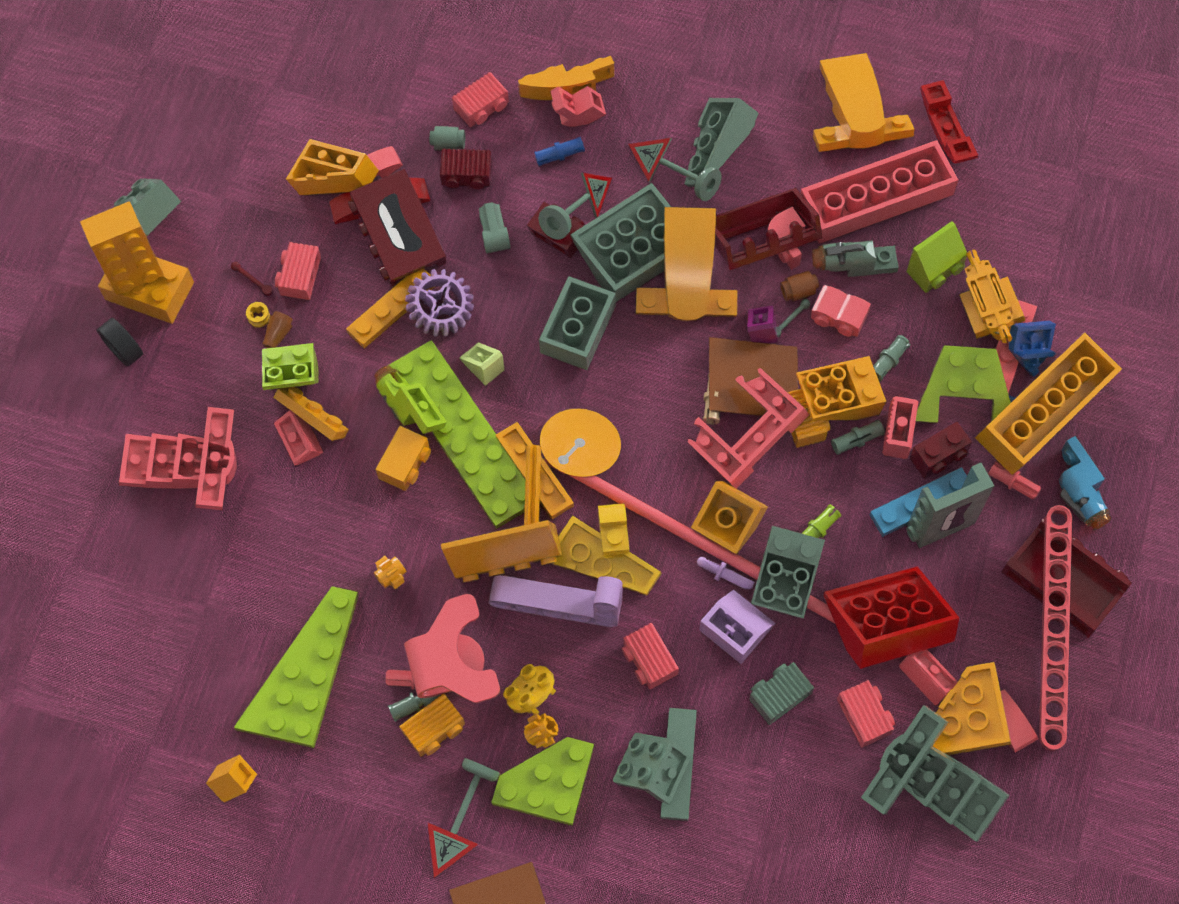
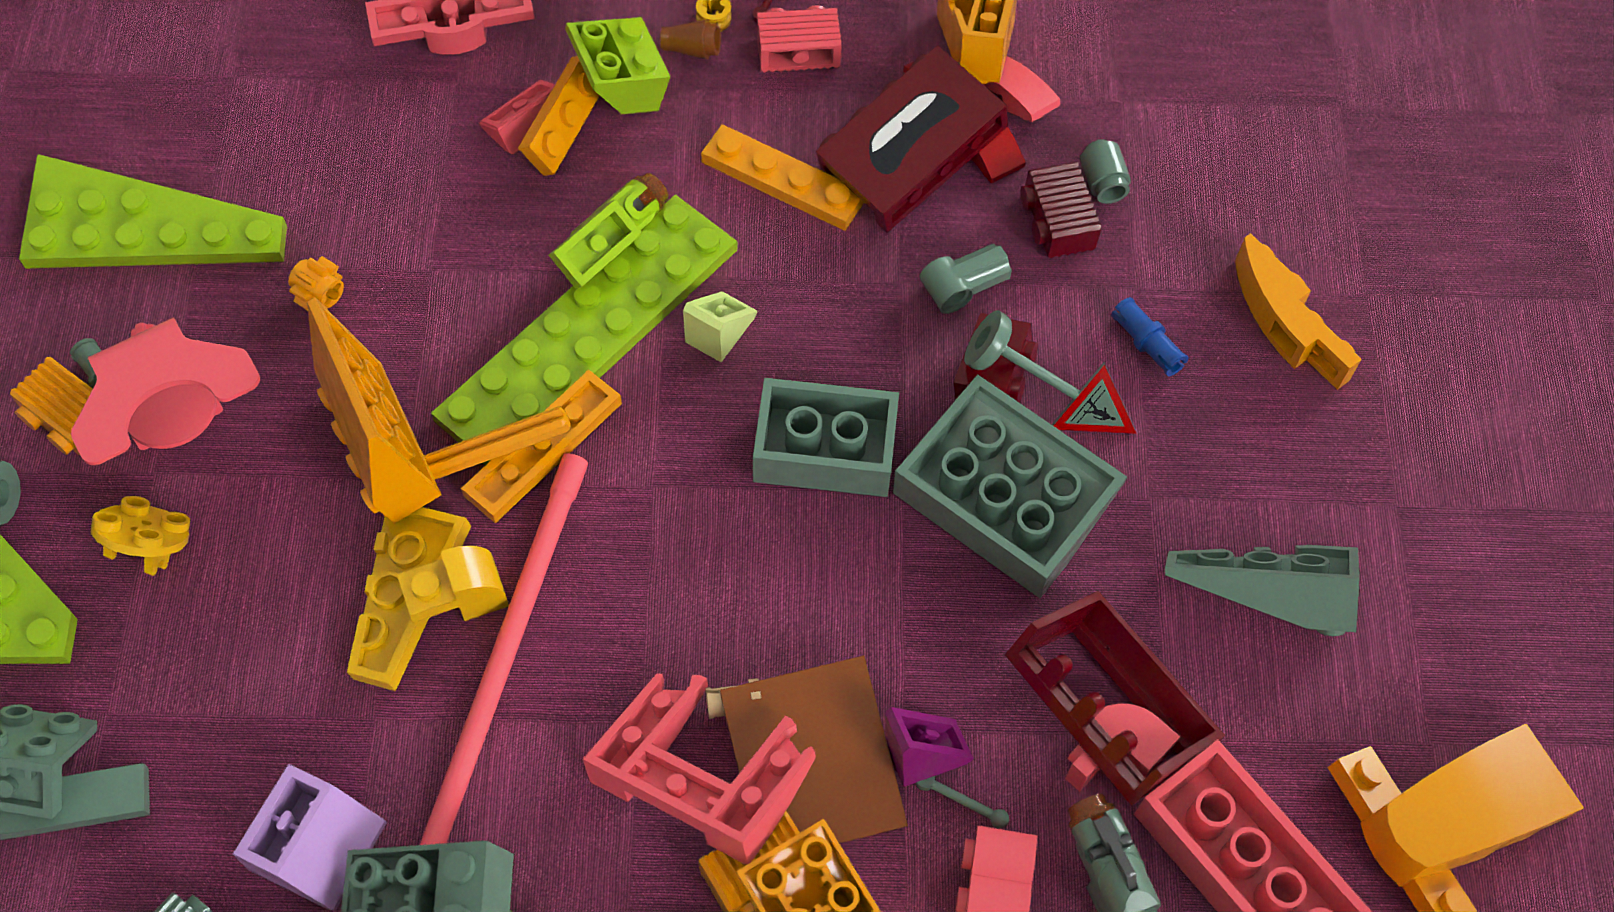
camera: 70 degrees right, 5 degrees down
light orange brick [375,426,431,491] -> none
lavender gear [405,269,474,336] -> none
coral brick [452,72,509,128] -> none
lavender beam [488,575,623,627] -> none
light orange gear [524,713,558,748] -> none
light orange piece [540,409,621,477] -> none
coral brick [551,86,606,127] -> none
coral brick [621,623,679,690] -> none
sand green piece [628,138,722,201] -> none
light orange slope [636,207,737,321] -> none
light orange slope [691,481,768,554] -> none
lavender piece [697,557,755,589] -> none
dark orange brick [780,271,819,302] -> none

